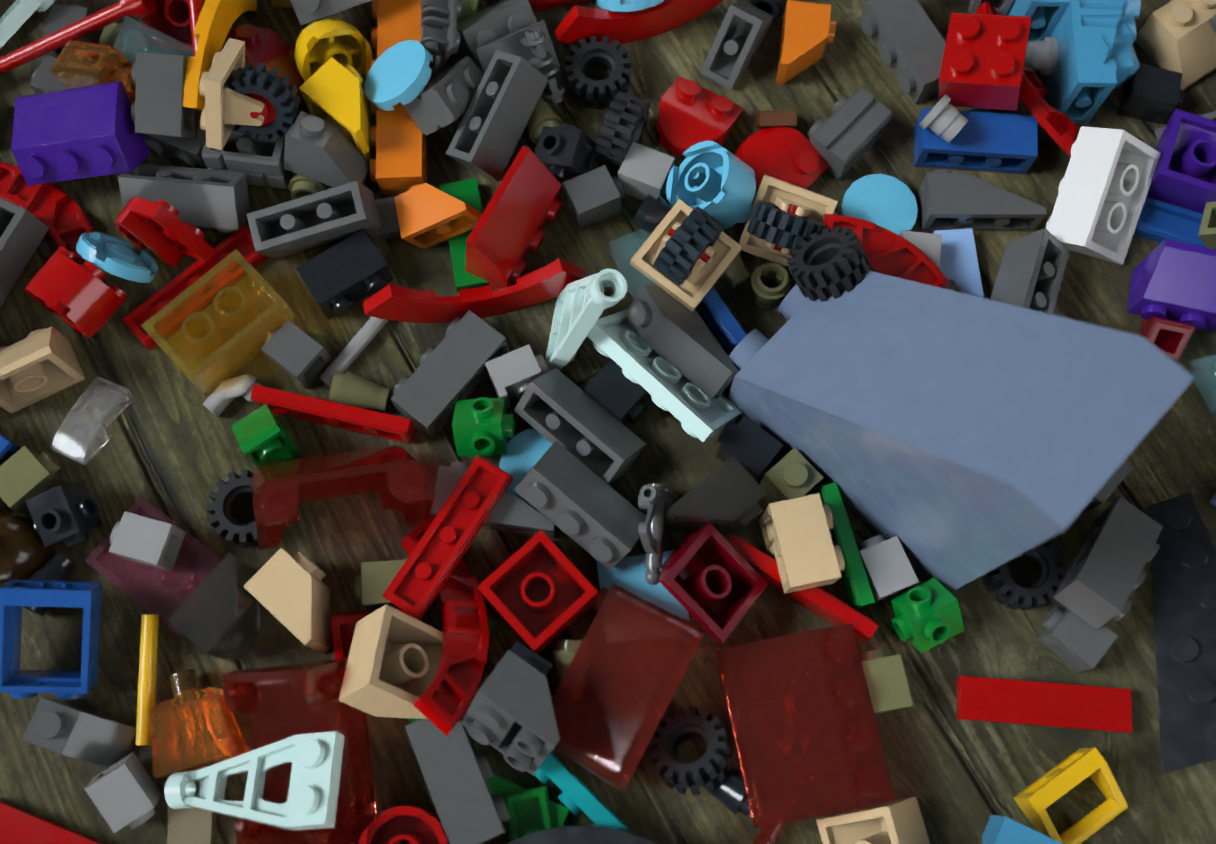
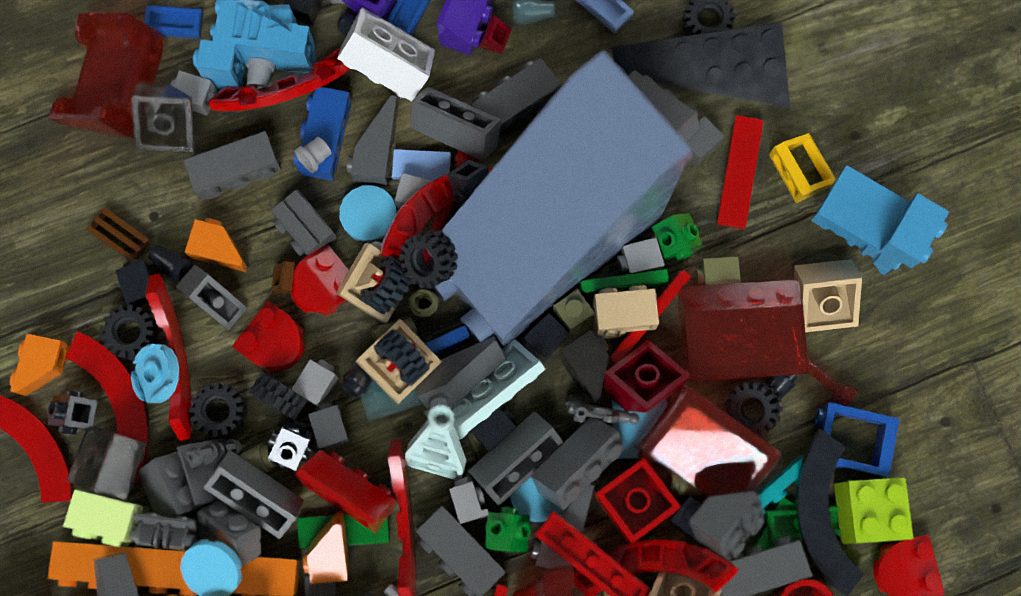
camera: 85 degrees left, 5 degrees up
medium azure brick [666,141,756,230] -> none
red brick [939,13,1031,111] -> none

